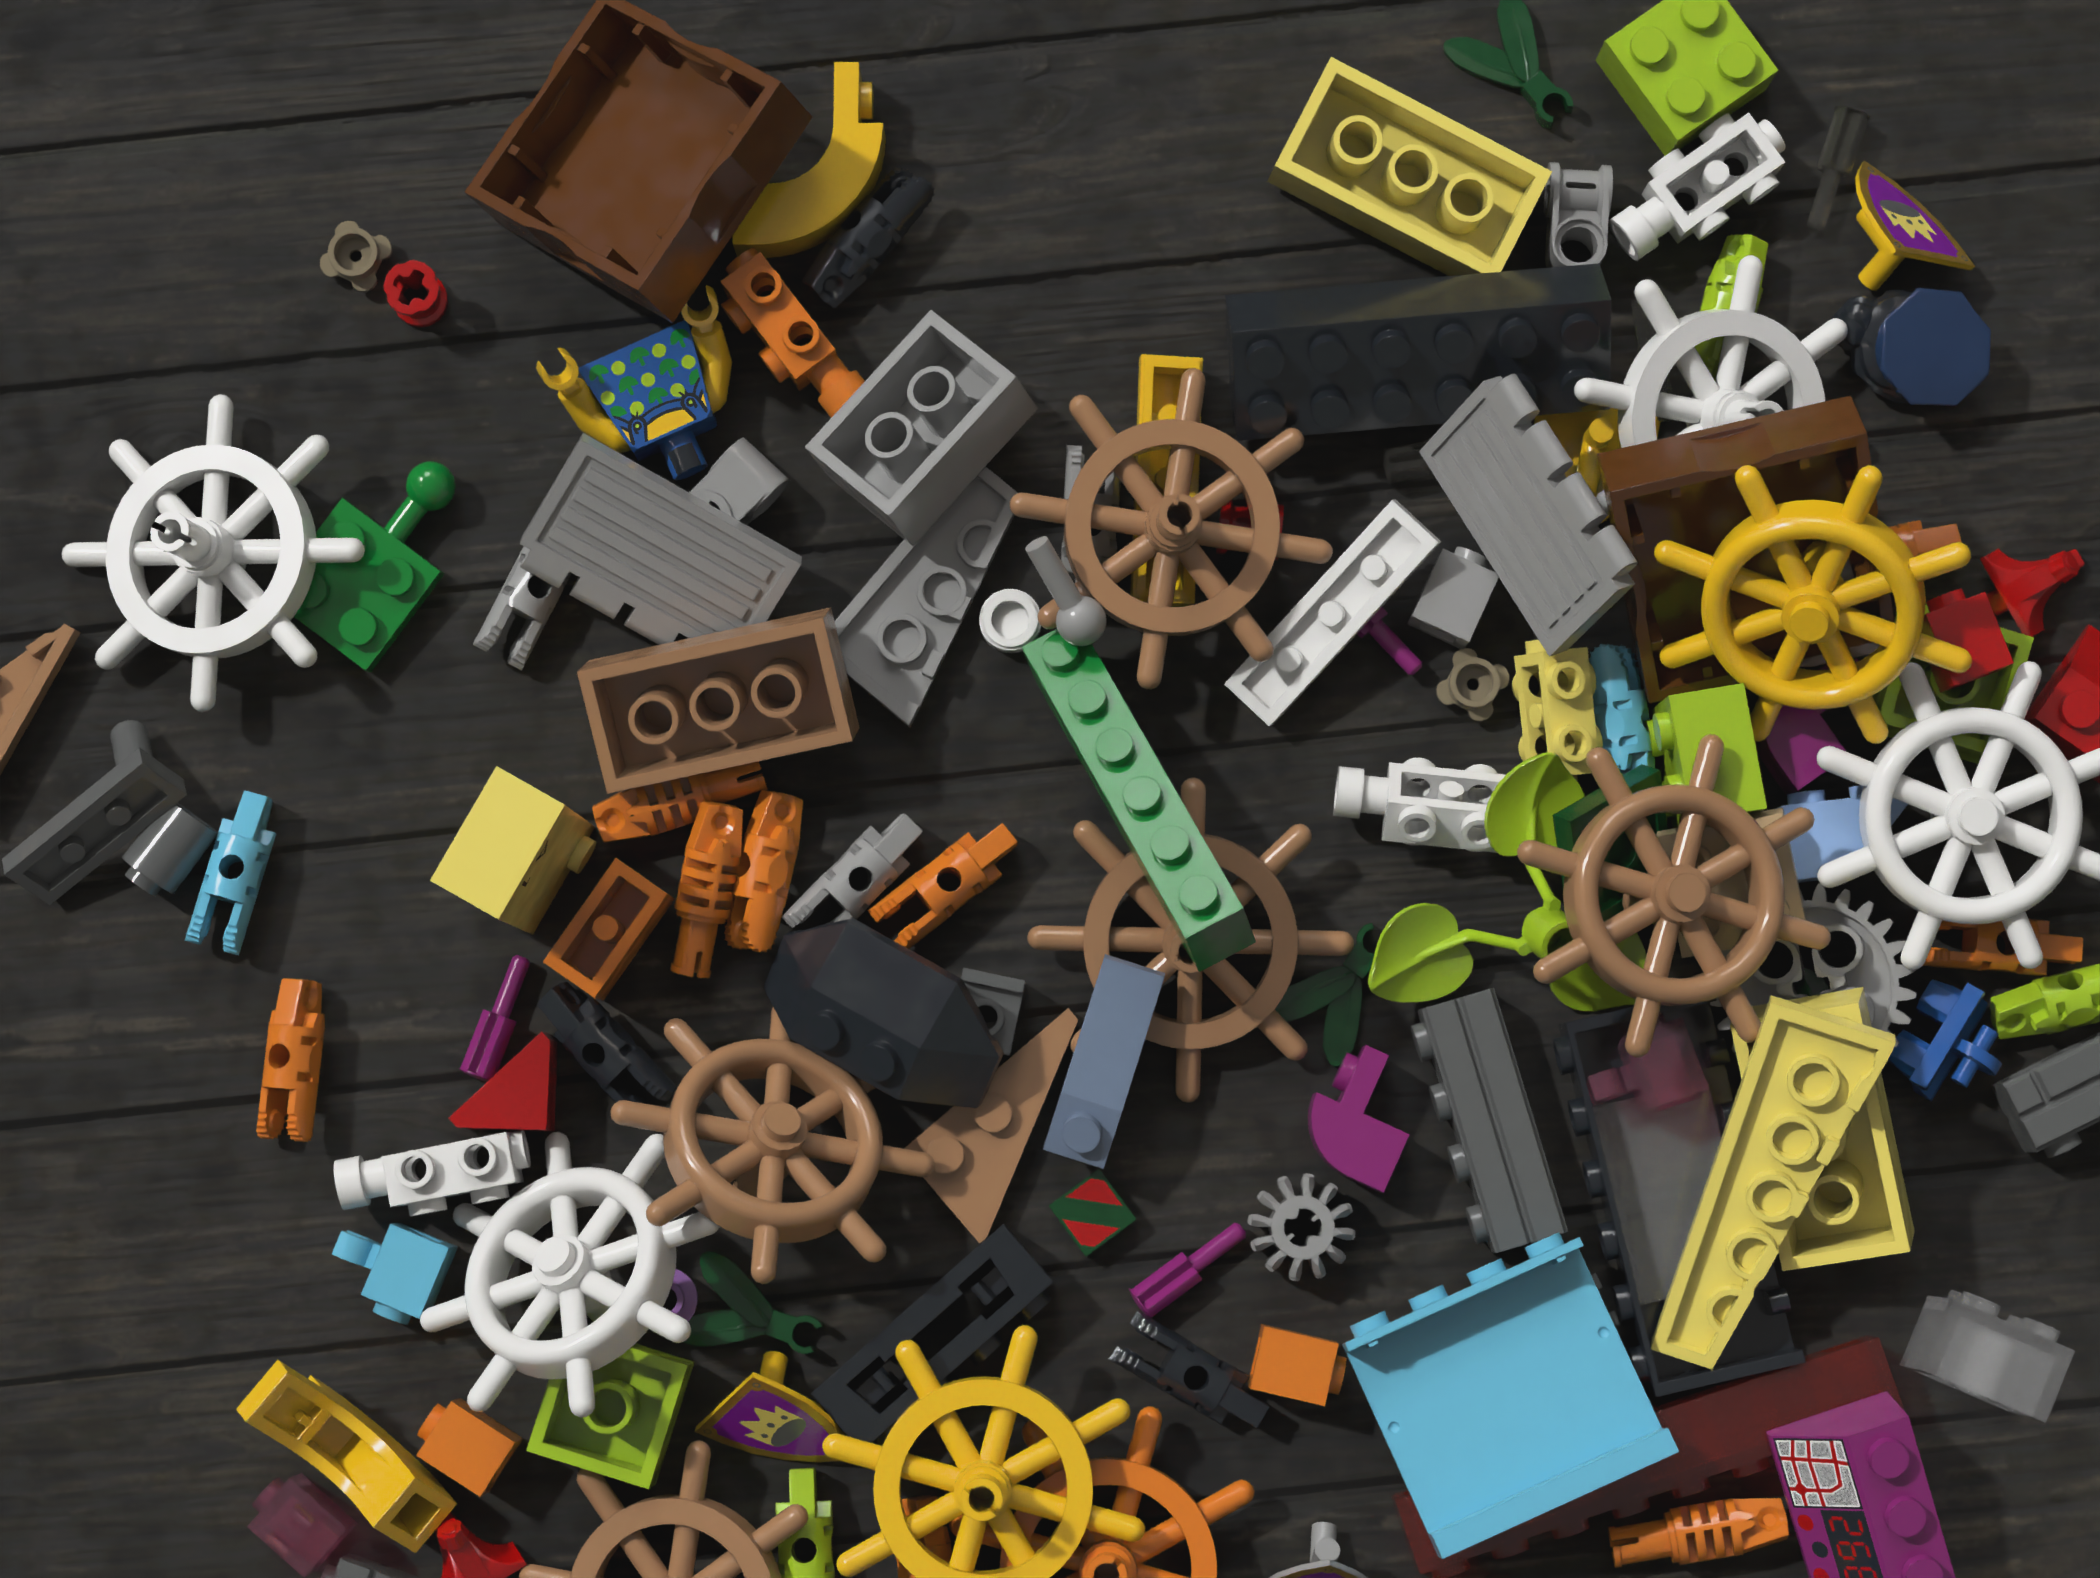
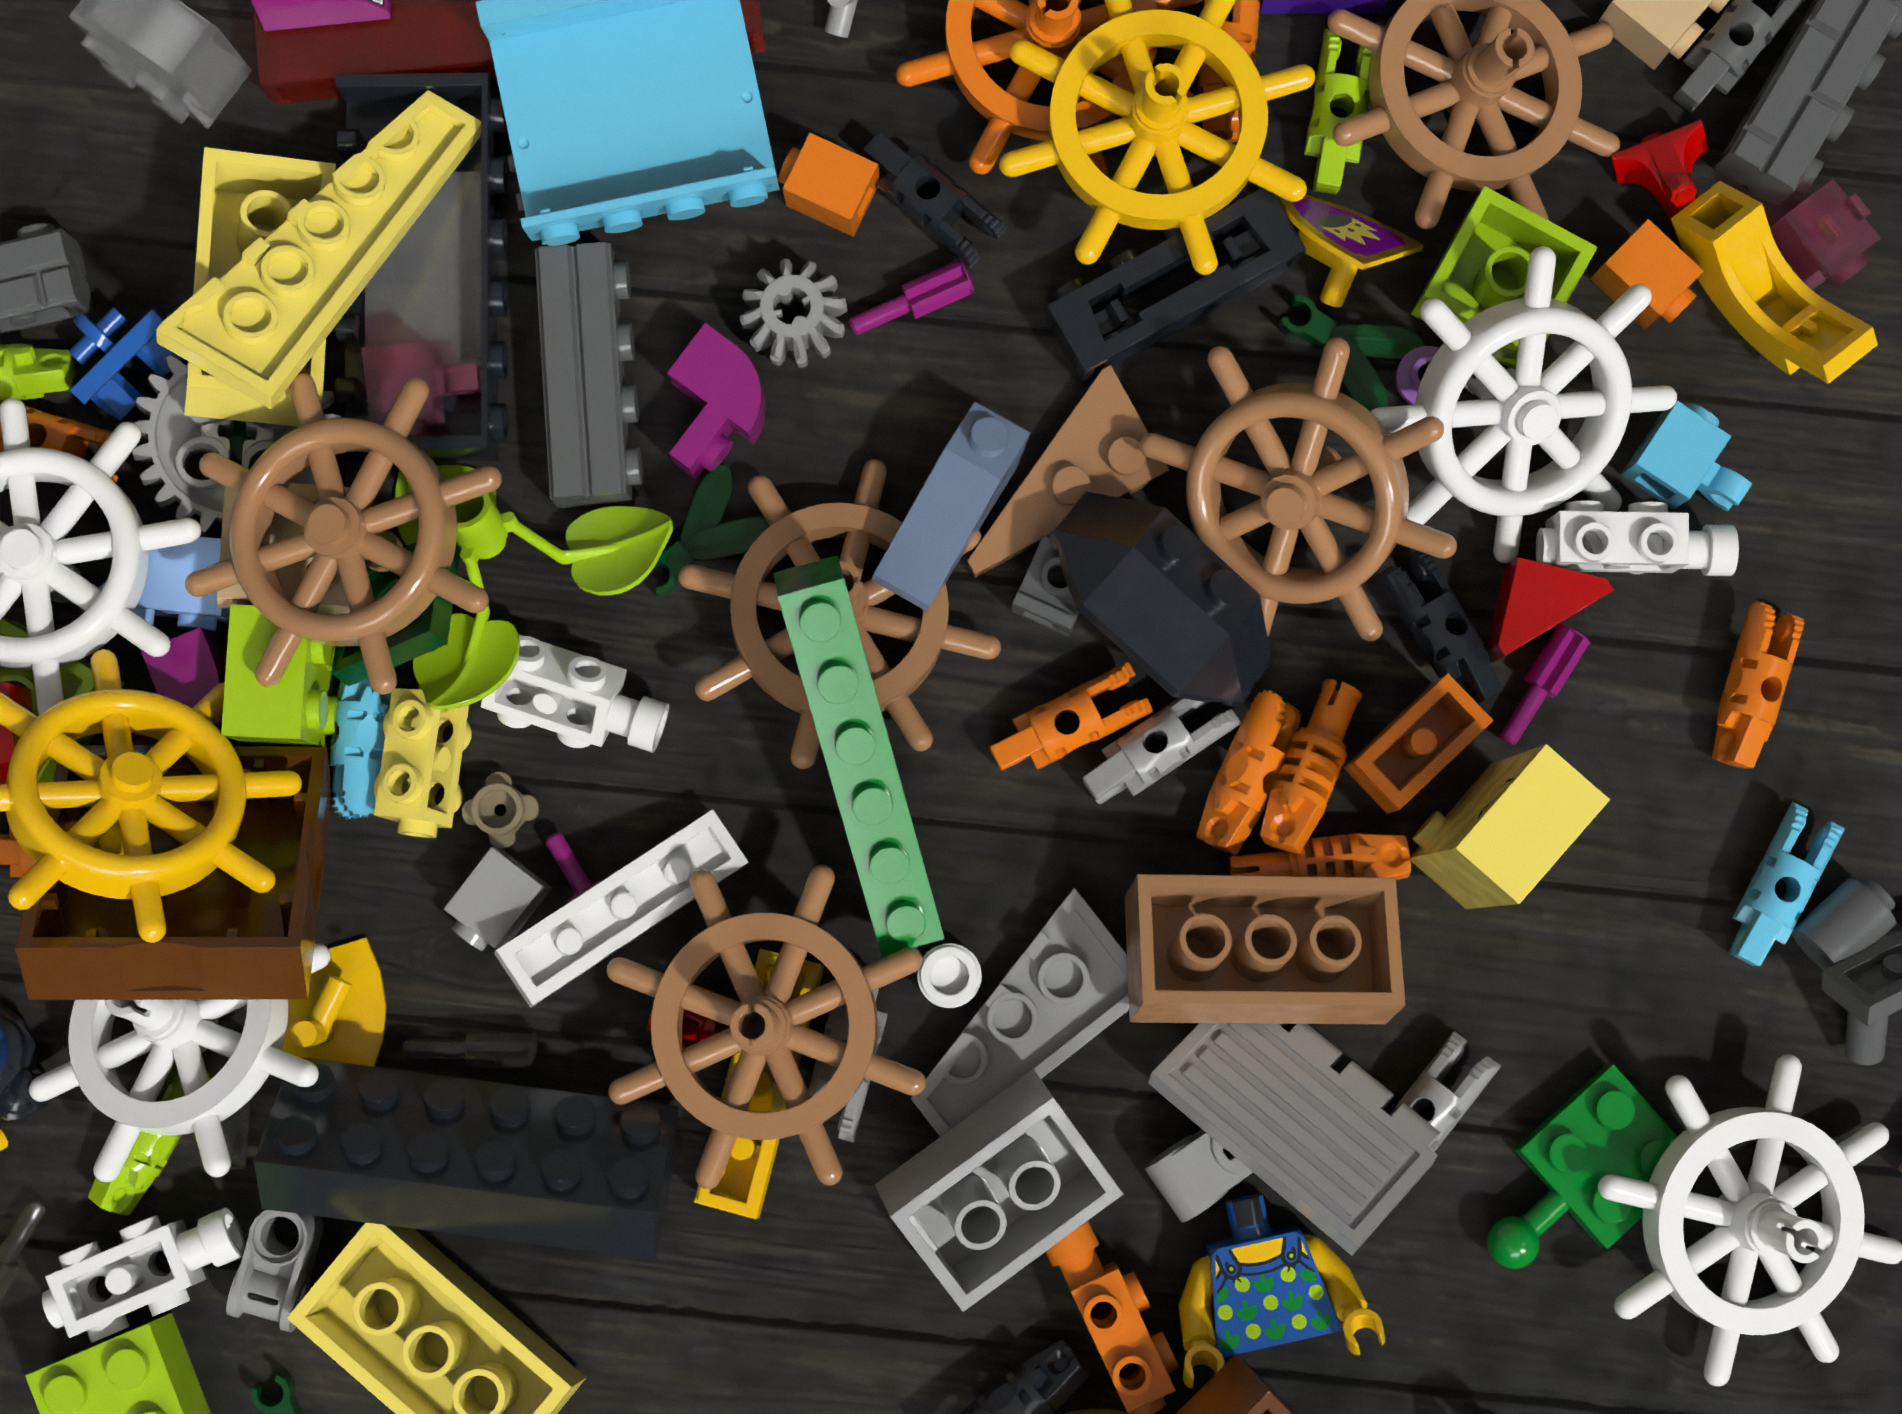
camera: 170 degrees left, 0 degrees up
light grey bar [1025,536,1107,646] -> none
dark green tile [1049,1169,1136,1257] -> none
light grey hinge [1419,374,1638,657] -> none

